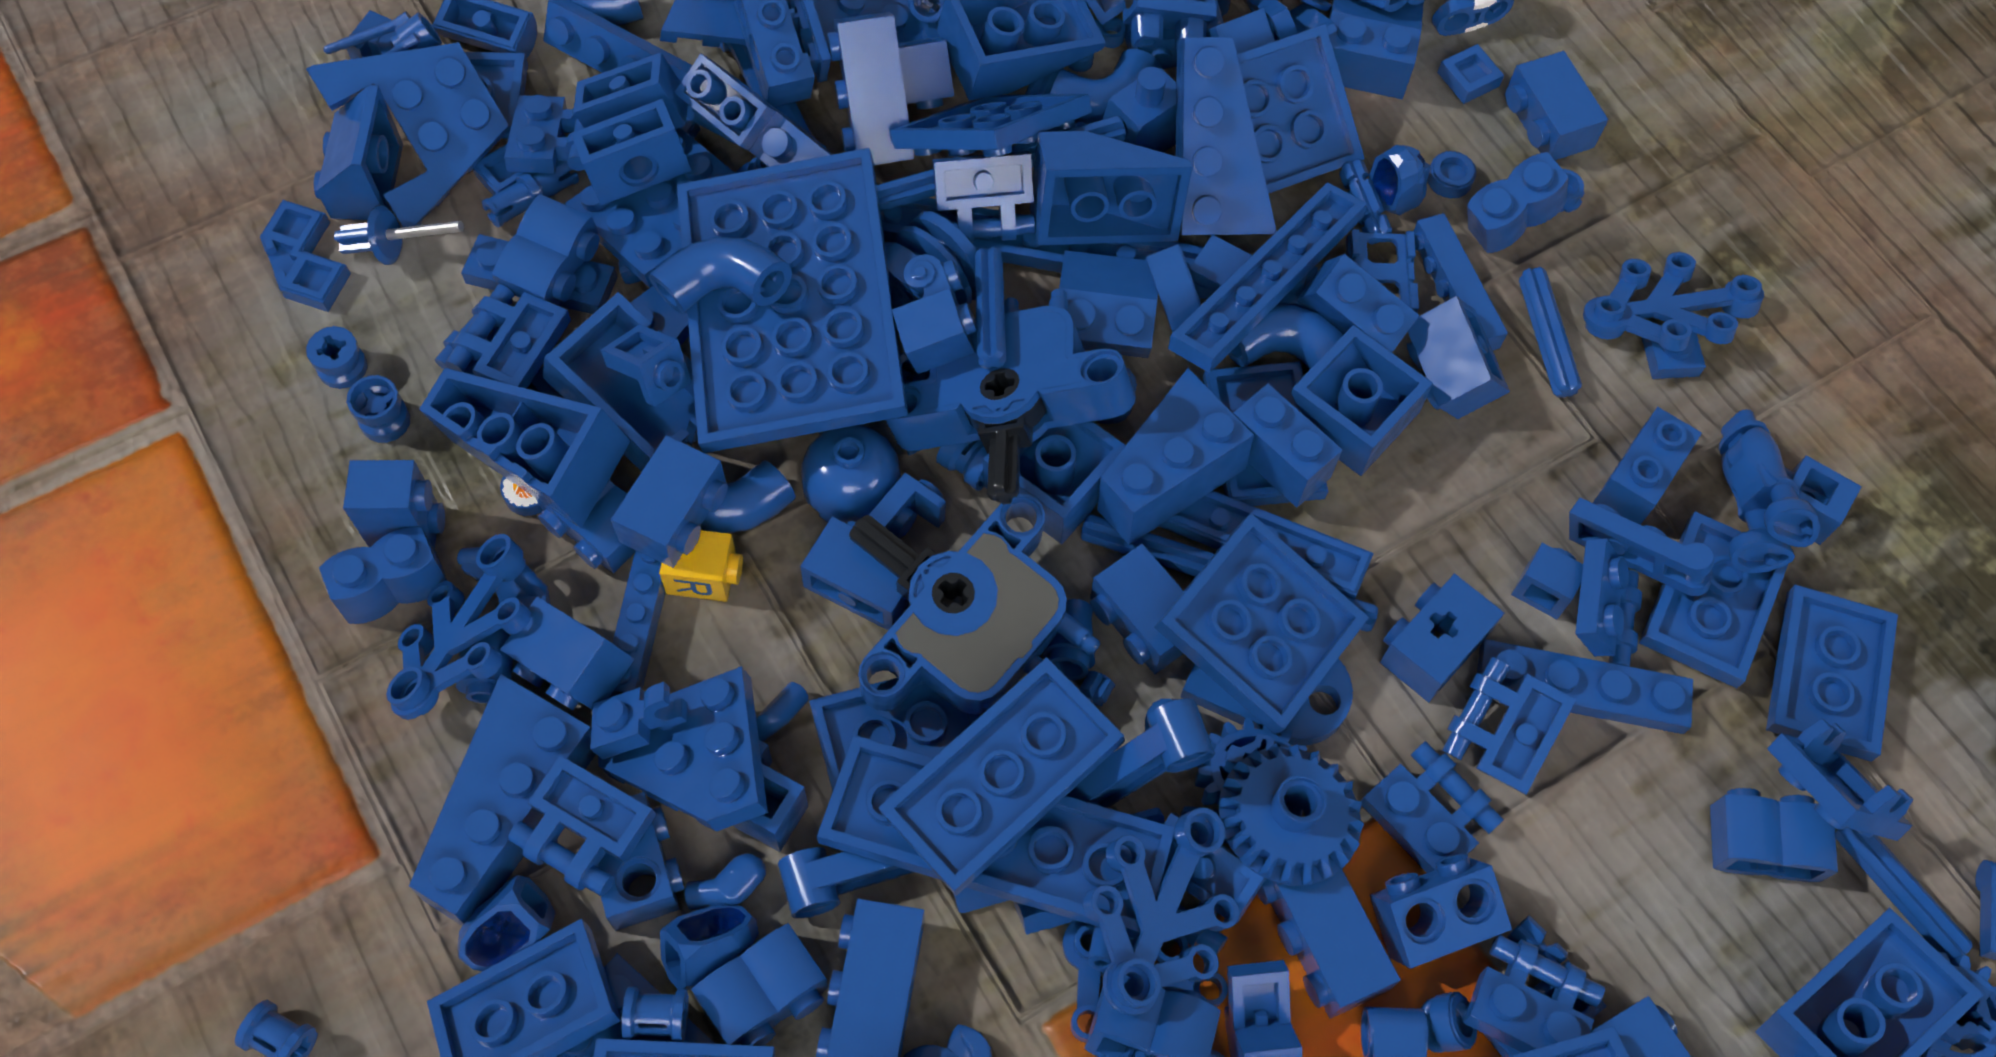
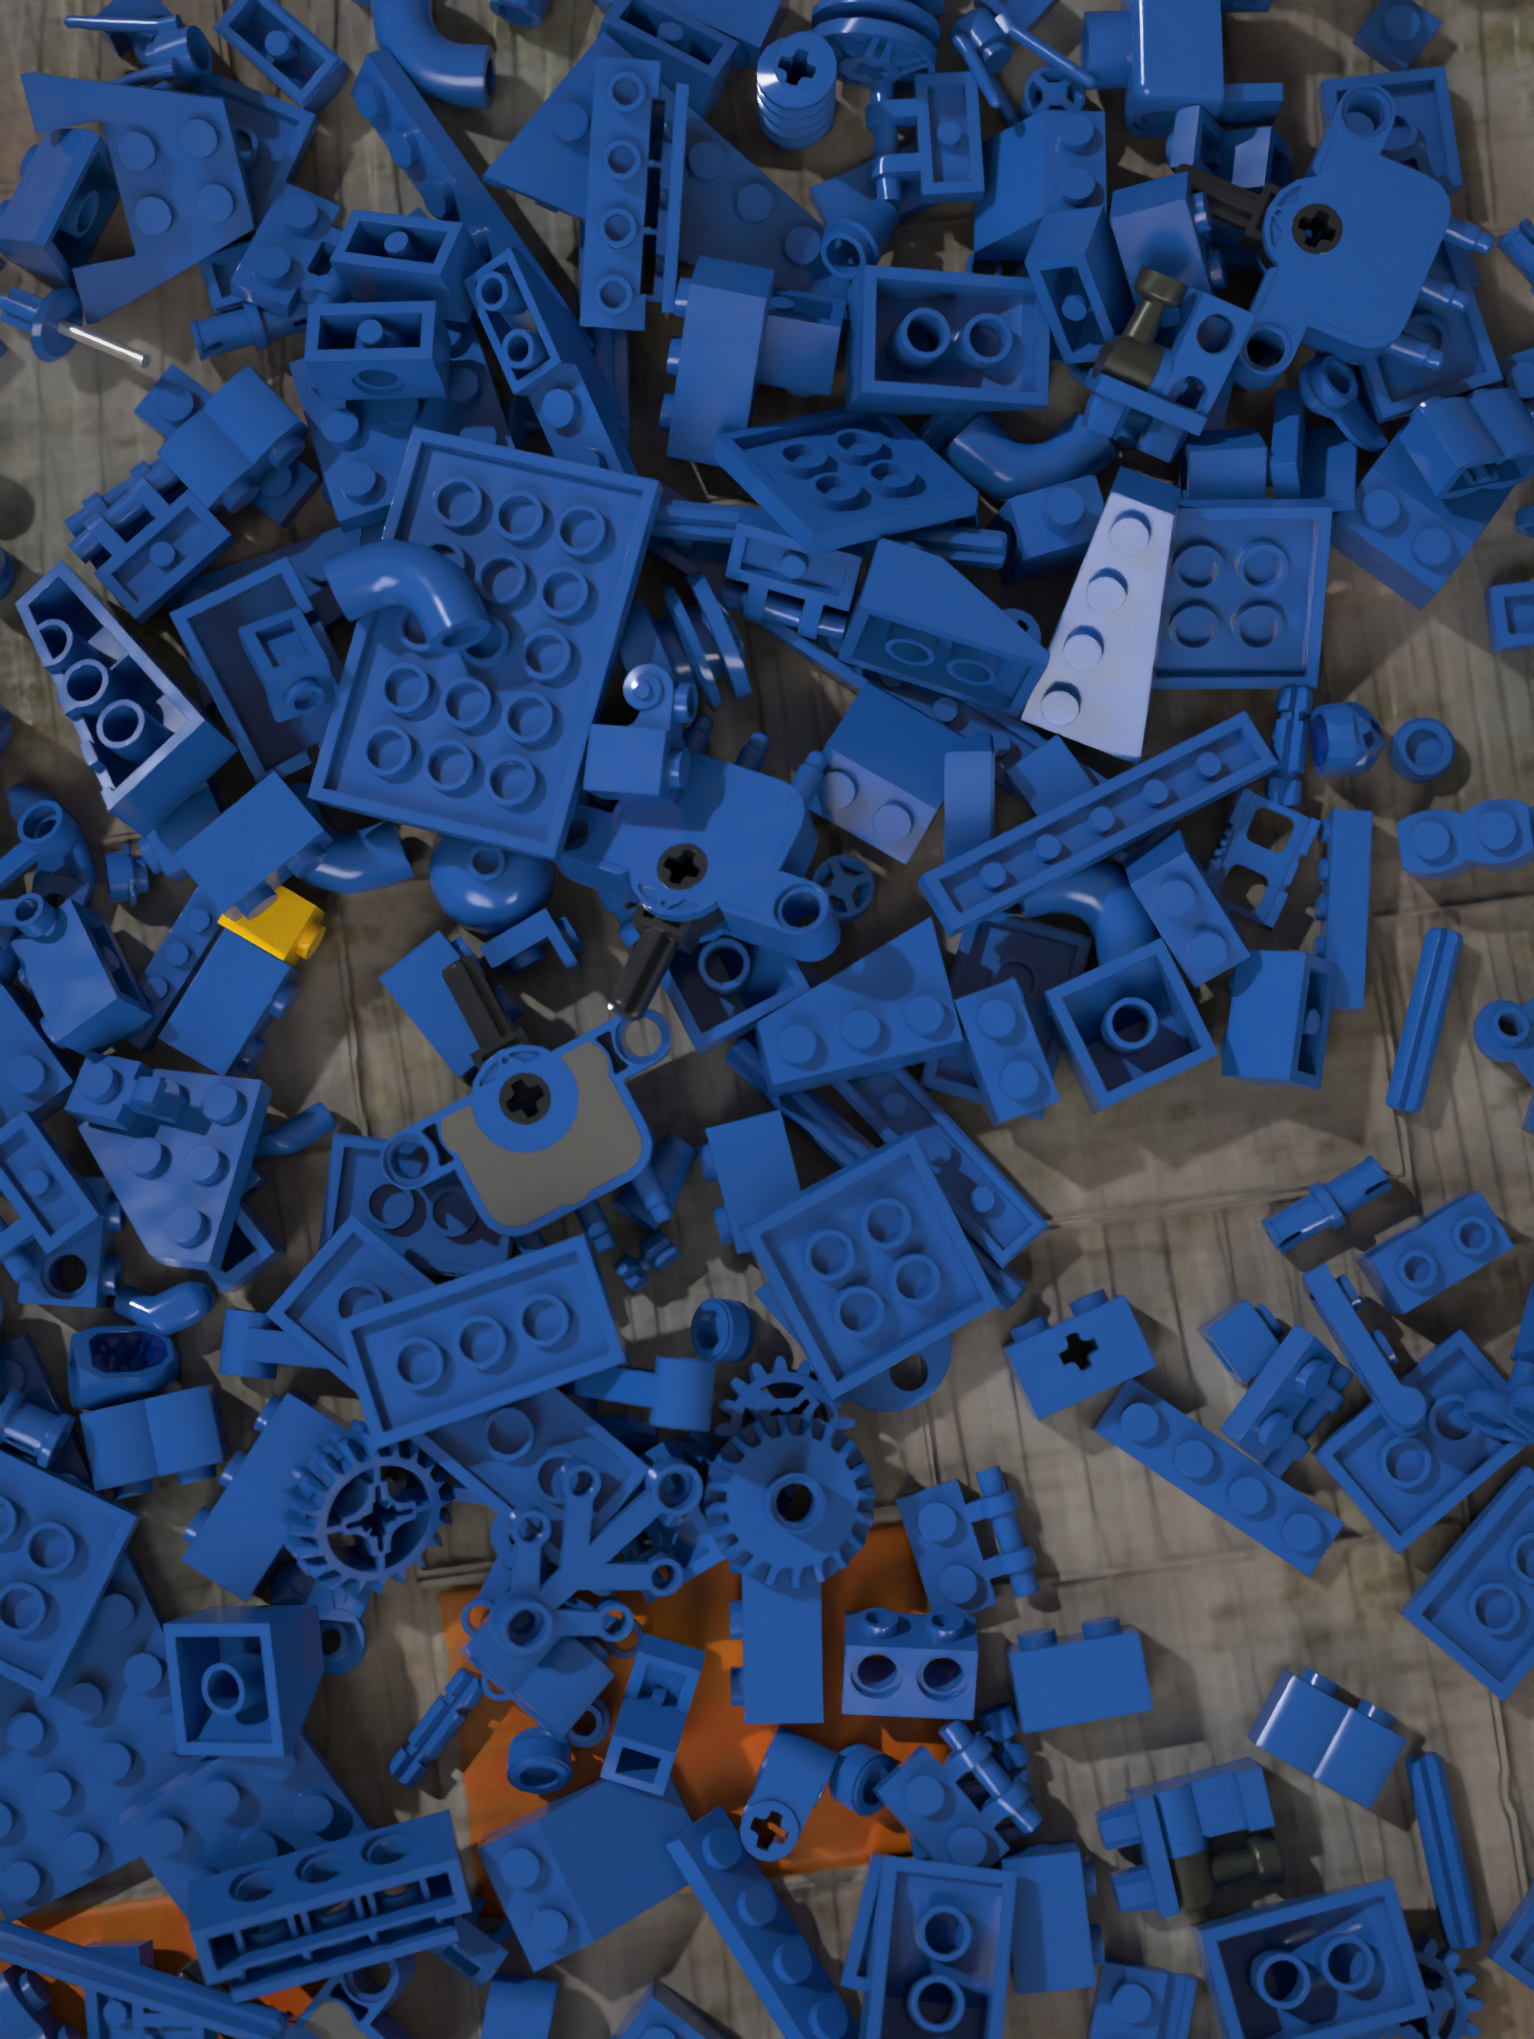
camera: 25 degrees right, 20 degrees up
blue axle [975,247,1006,369] -> none
blue plate [1442,657,1577,795] -> none
blue piece [1767,719,1914,841] -> none
none -> blue plate [104,844,149,906]
none -> blue brick [158,928,301,1077]
none -> blue gear [277,1419,456,1596]
none -> blue brick [1004,1616,1153,1733]
none -> blue hips [1095,1757,1285,1919]
none -> blue pin [1260,1155,1393,1256]

